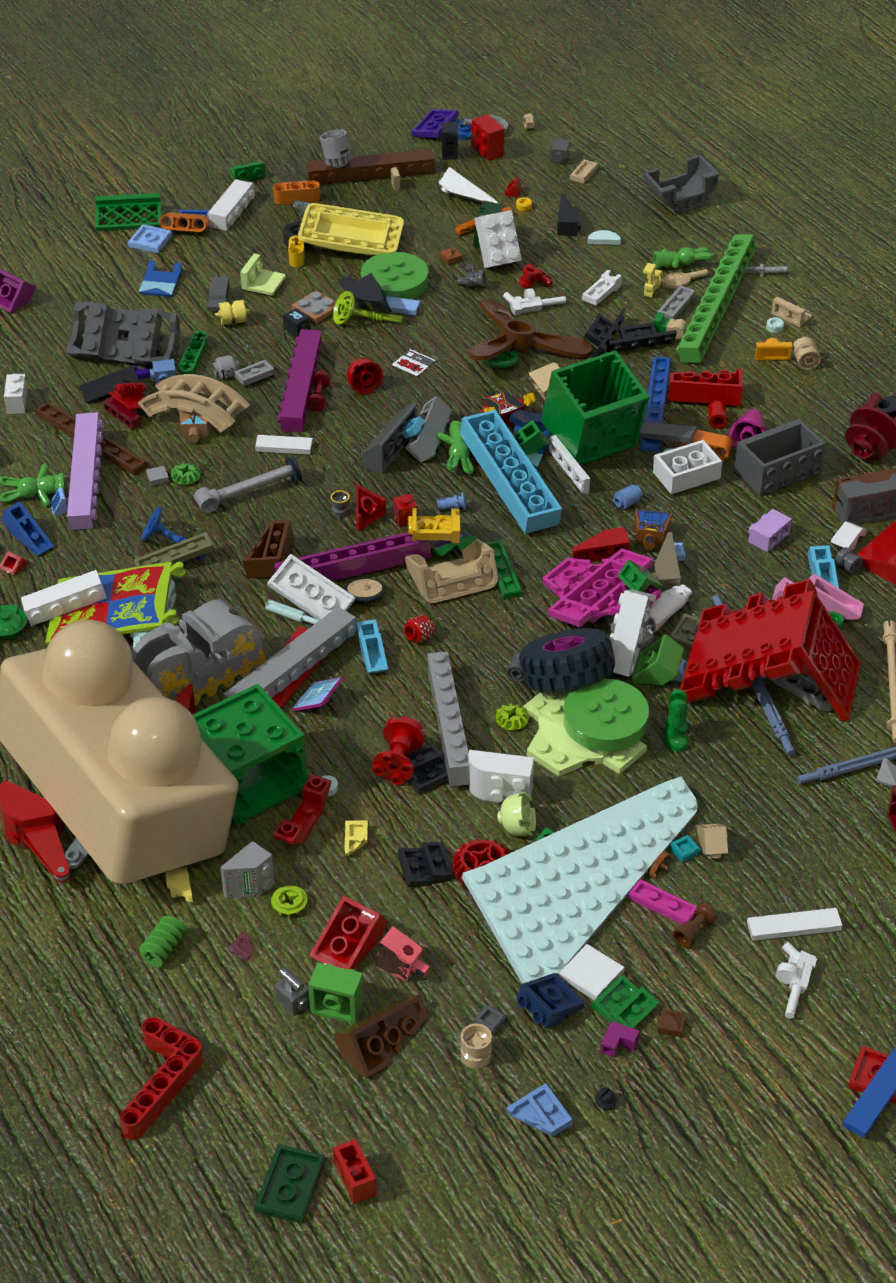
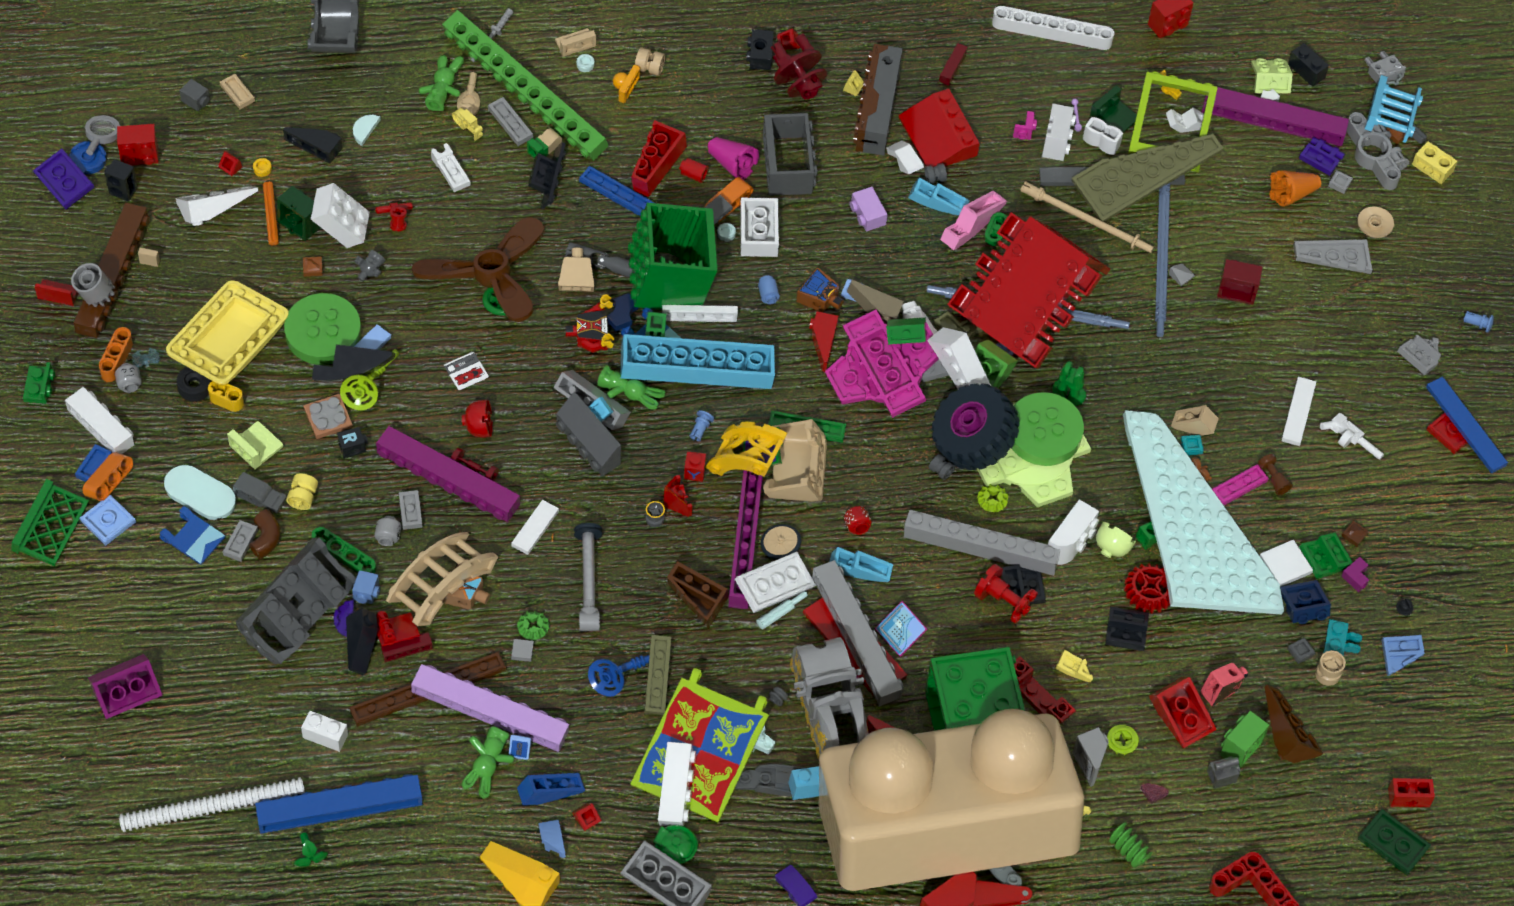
camera: 70 degrees left, 15 degrees up
white piece [503,289,566,315] -> none
tan tile [523,114,535,130] -> none
black bracket [584,308,626,358] -> none
none -> light grey head [115,363,142,393]
none -> light aqua tile [164,465,236,520]
none -> light grey plate [223,520,258,562]
none -> reddish brown cylinder [249,509,281,560]
none -> teal hinge [1323,619,1362,656]

